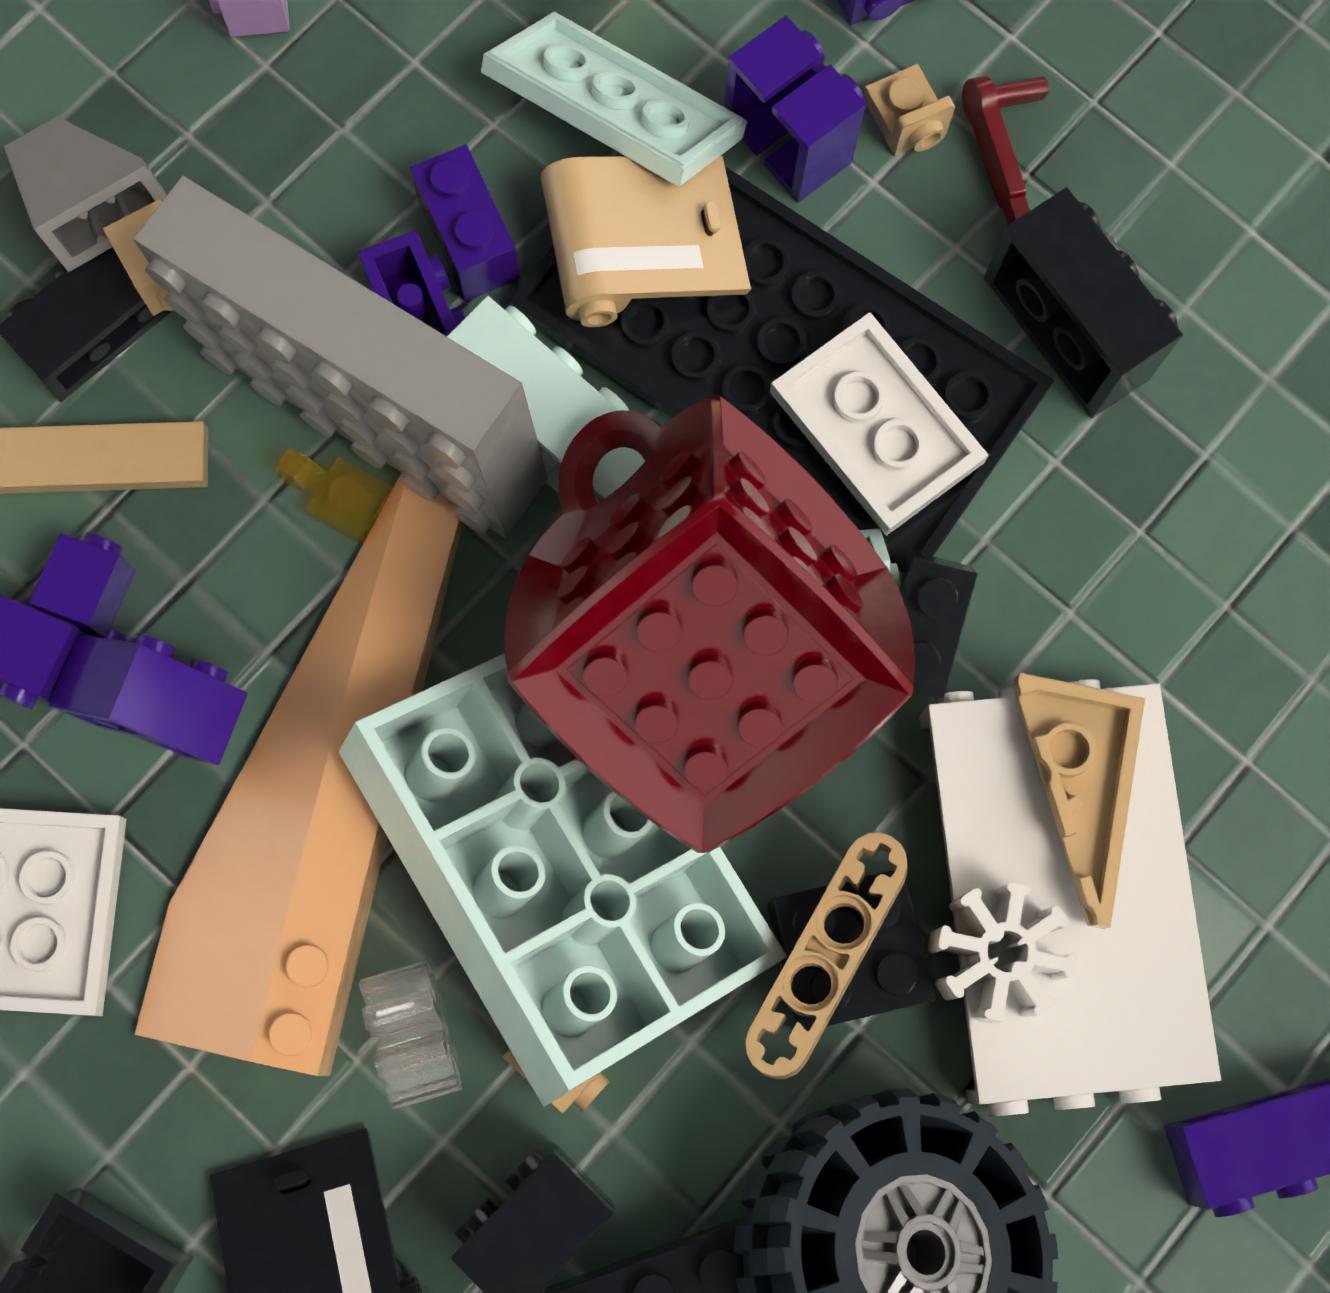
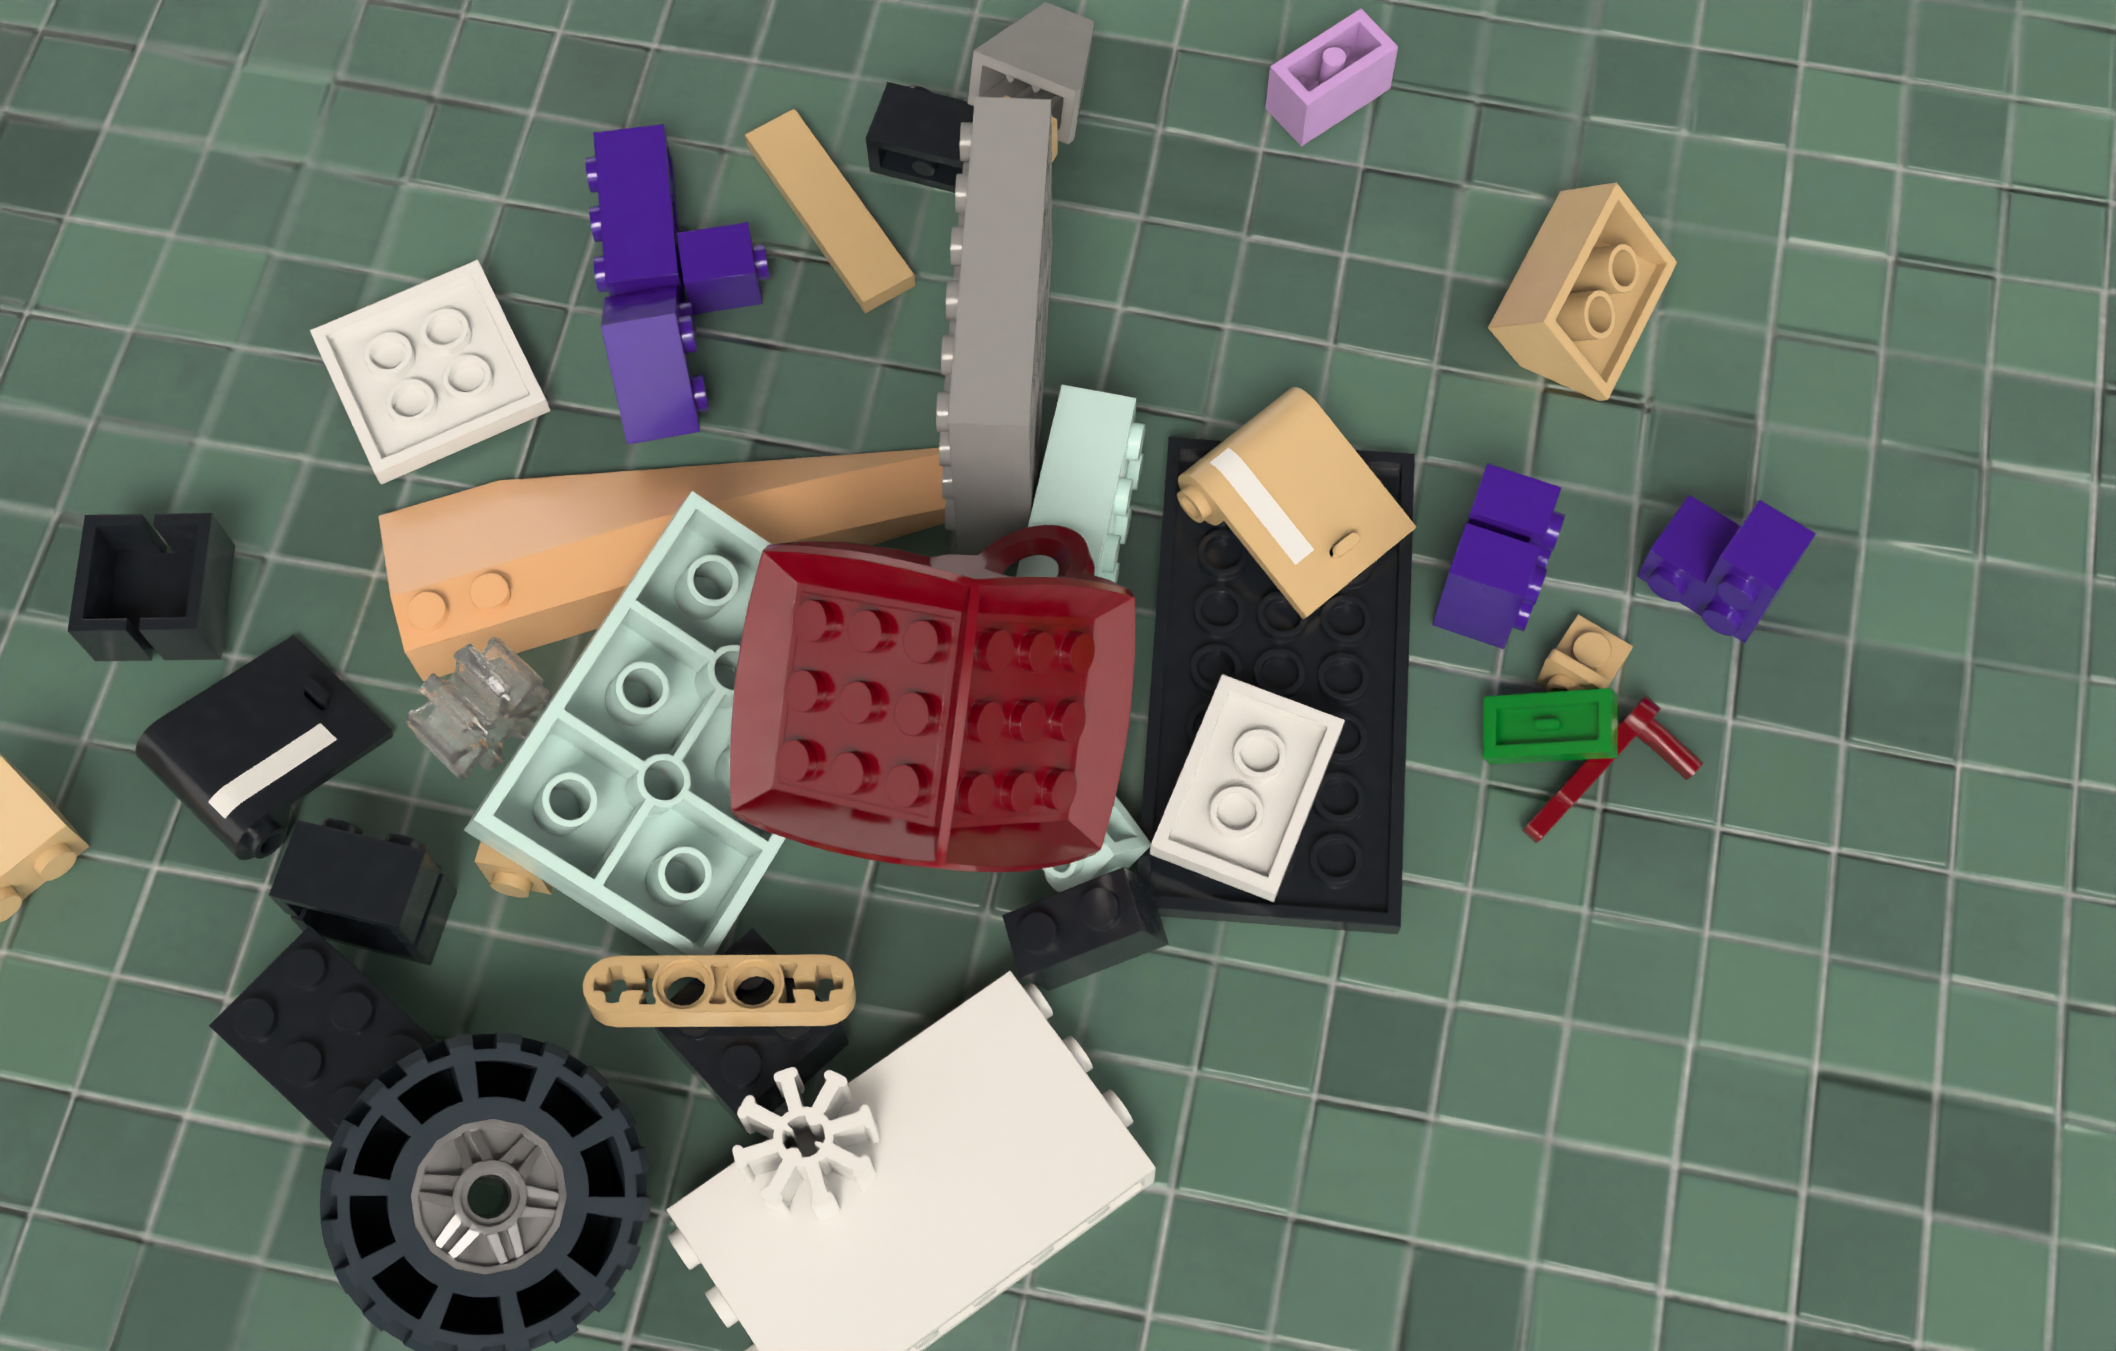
camera: 65 degrees right, 10 degrees down
clear yellow plate [276,447,393,545] -> none
dark purple brick [358,230,465,337] -> none
dark purple brick [410,144,520,302] -> none
light aqua tile [481,12,748,187] -> none
black brick [984,187,1183,419] -> none
tan wing [1013,673,1145,929] -> none
none -> green plate [1483,688,1618,765]

